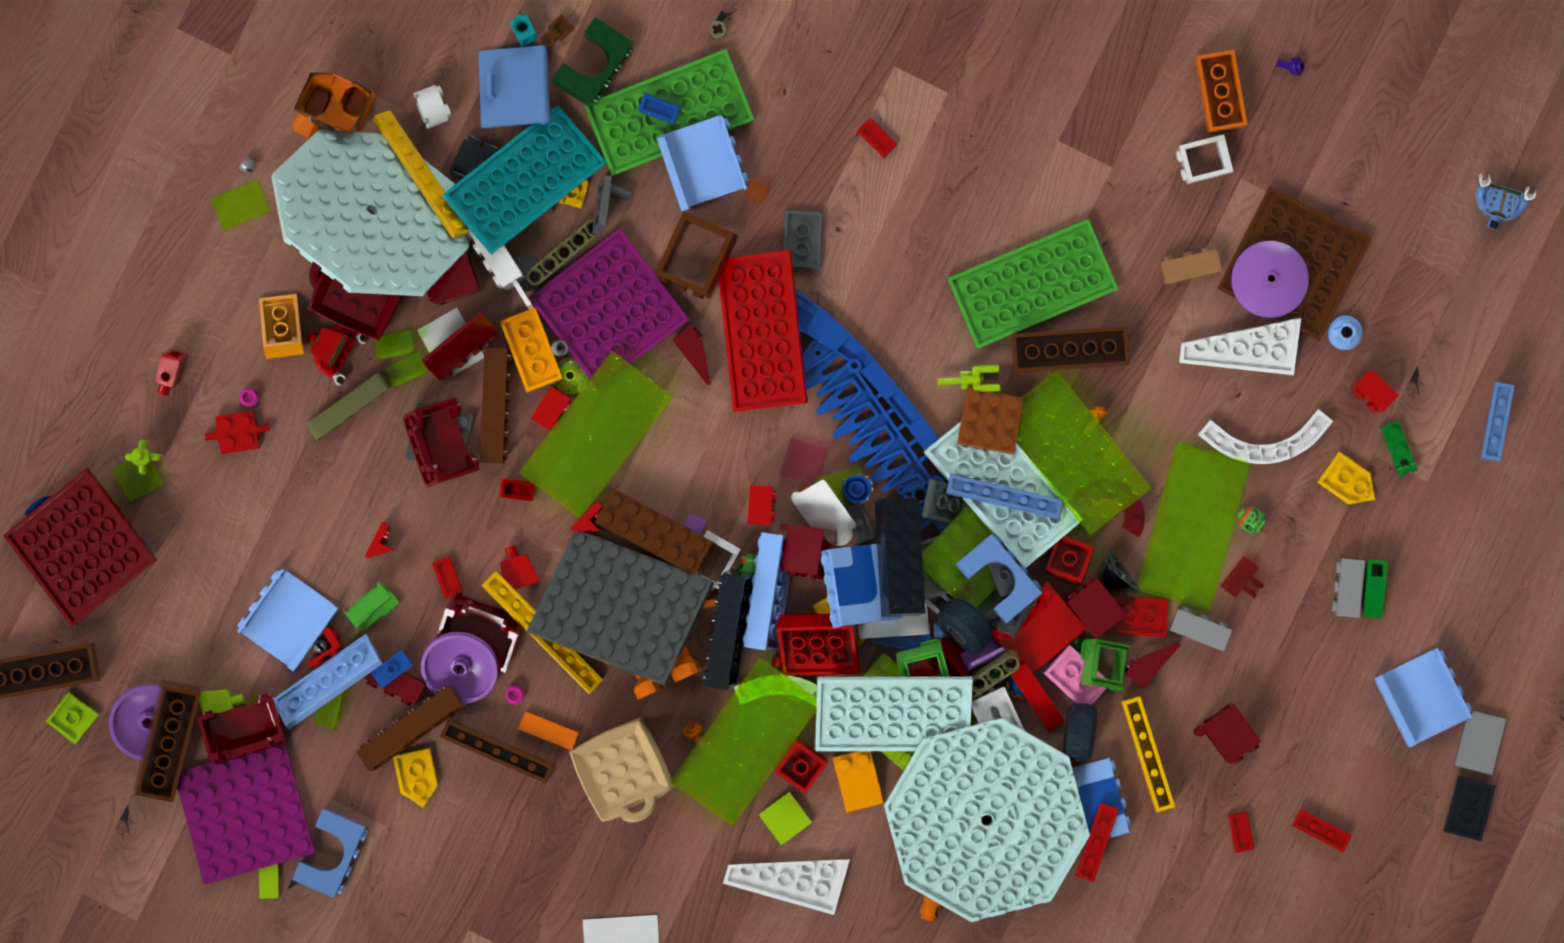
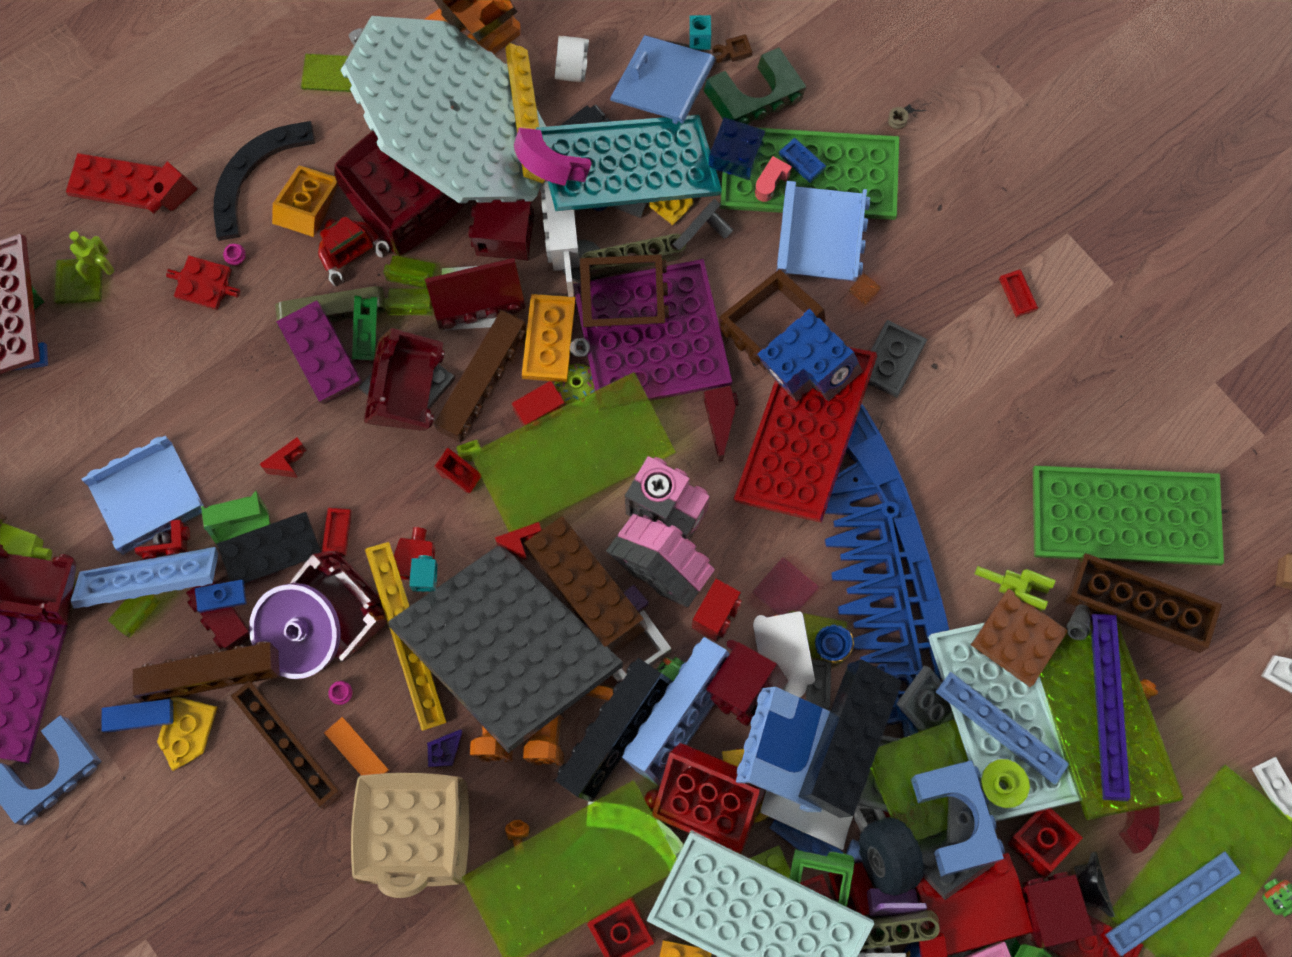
camera: 25 degrees right, 15 degrees down
none -> red plate [66,153,161,209]
none -> blue tile [102,699,173,733]
none -> black plate [213,121,315,241]
none -> black plate [217,511,322,584]
none -> magenta brick [276,300,363,404]
none -> green plate [352,295,378,360]
none -> teal brick [409,555,438,592]
none -> dark purple piece [427,730,462,768]
none -> lime slope [456,440,481,462]
none -> dark pink arch [514,127,591,185]
none -> reddish brown window [580,254,669,328]
none -> piece [606,514,715,607]
none -> piece [625,456,710,541]
none -> clear blue brick [708,117,765,180]
none -> coral leg [755,156,792,202]
none -> blue piece [757,309,863,402]
none -> lime dish [981,759,1030,808]
none -> dark grey cone [1066,605,1090,640]
none -> dark purple plate [1090,614,1130,801]
none -> medium blue tile [1105,851,1241,956]

